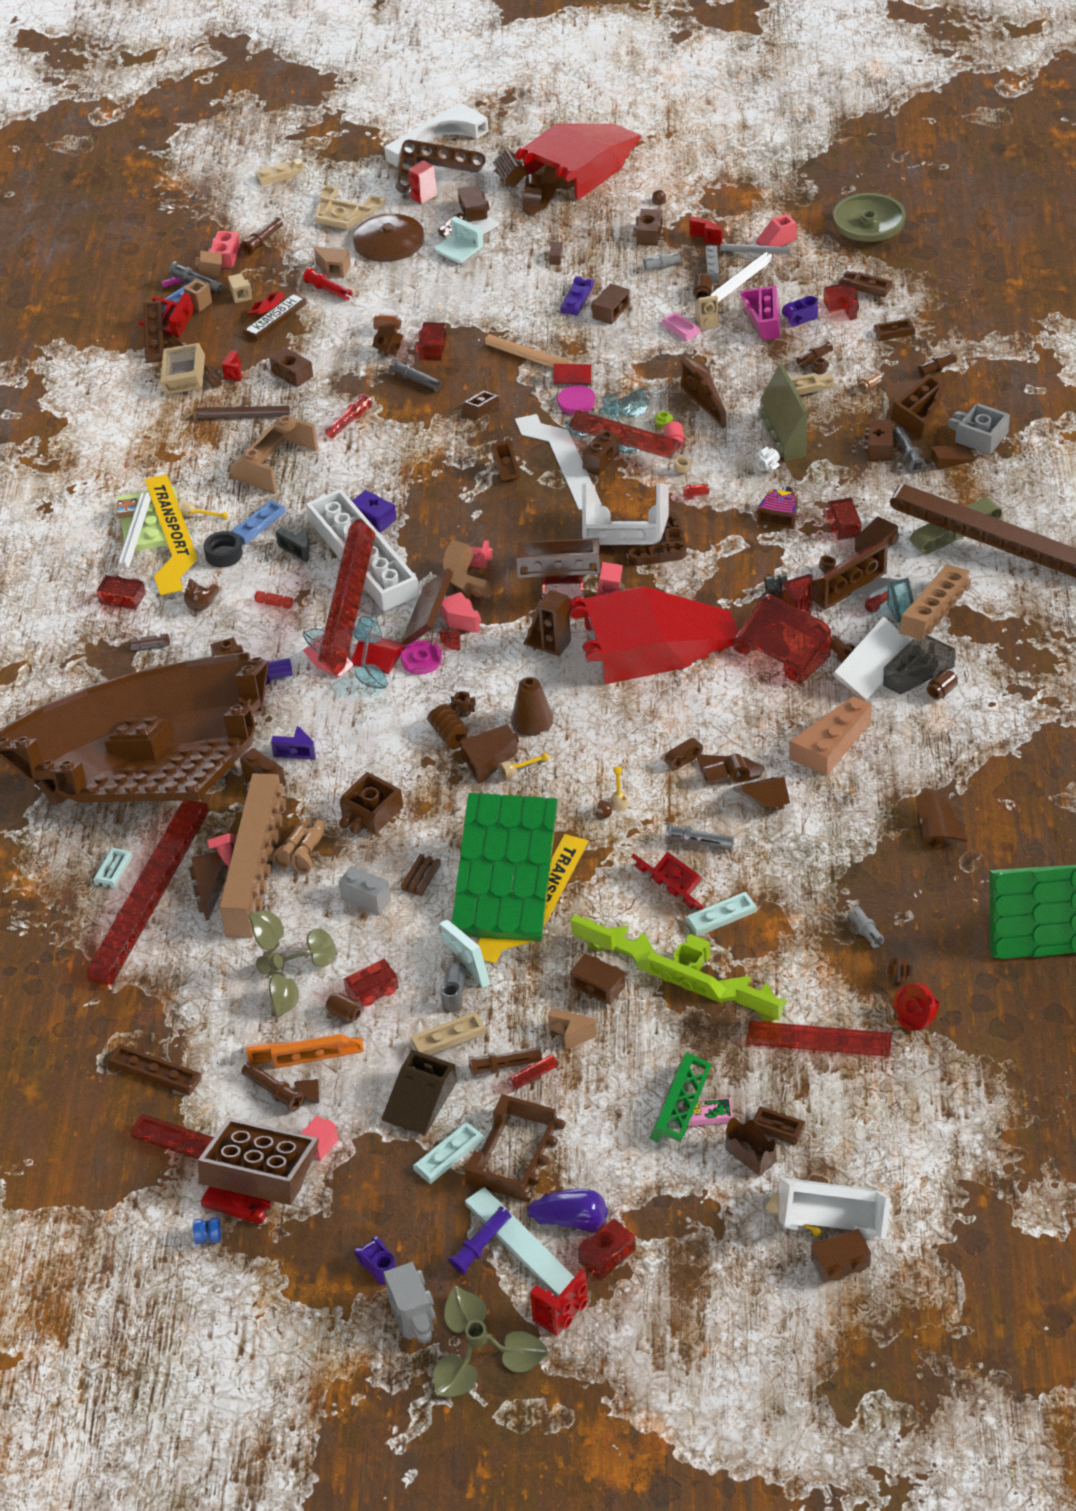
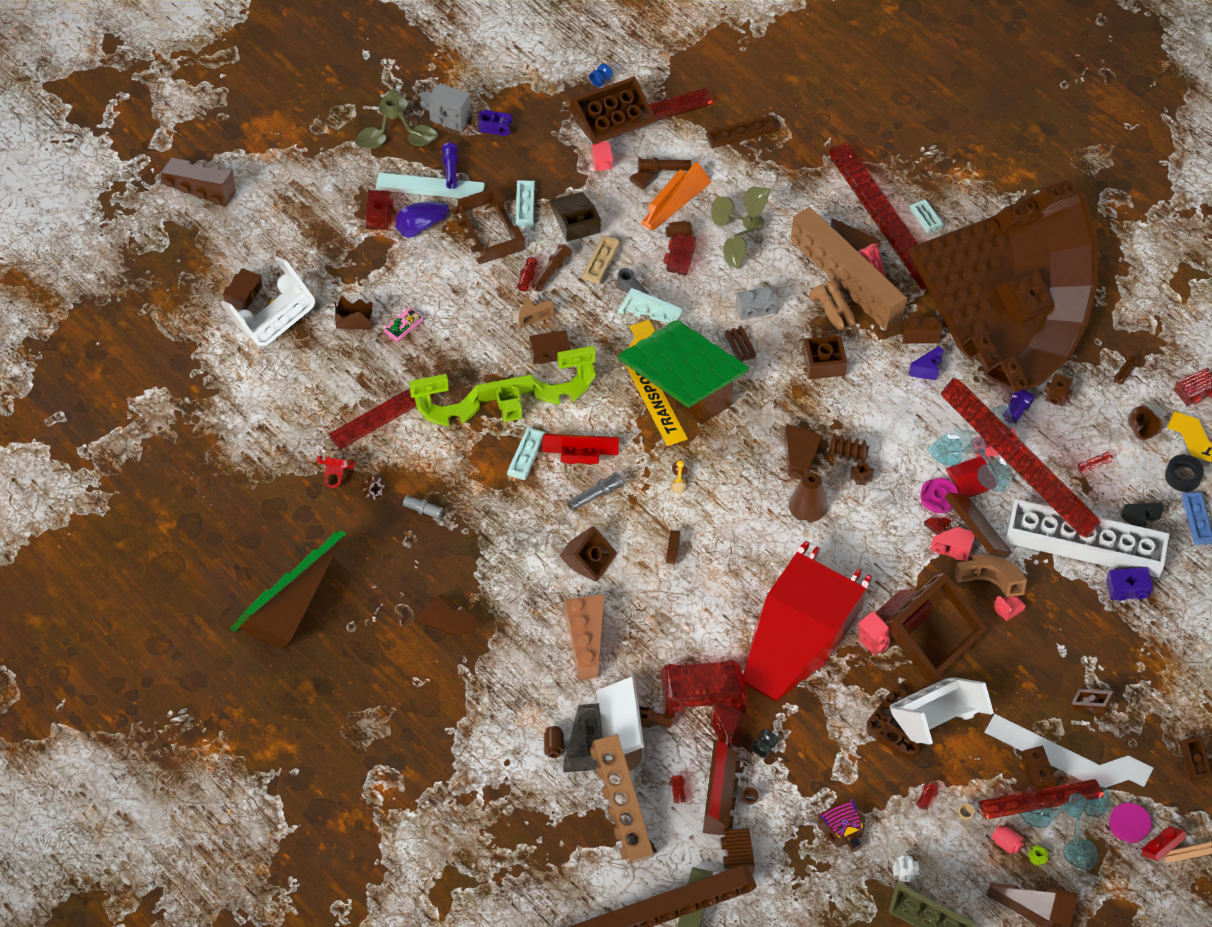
camera: 130 degrees right, 10 degrees up
hinge [498,753,549,780] -> none
reddish brown wedge [523,589,571,657] -> none
red bracket [530,1270,588,1336] -> none
green fence [649,1052,712,1143] -> none
reddish brown panel [696,754,765,785] -> none
reddish brown tile [753,1106,805,1145] -> none
clear red brick [824,497,862,541] -> none
light grey piece [851,577,899,598] -> none
clear light blue slope [887,577,914,623] -> none
none -> reddish brown wedge [161,157,236,207]

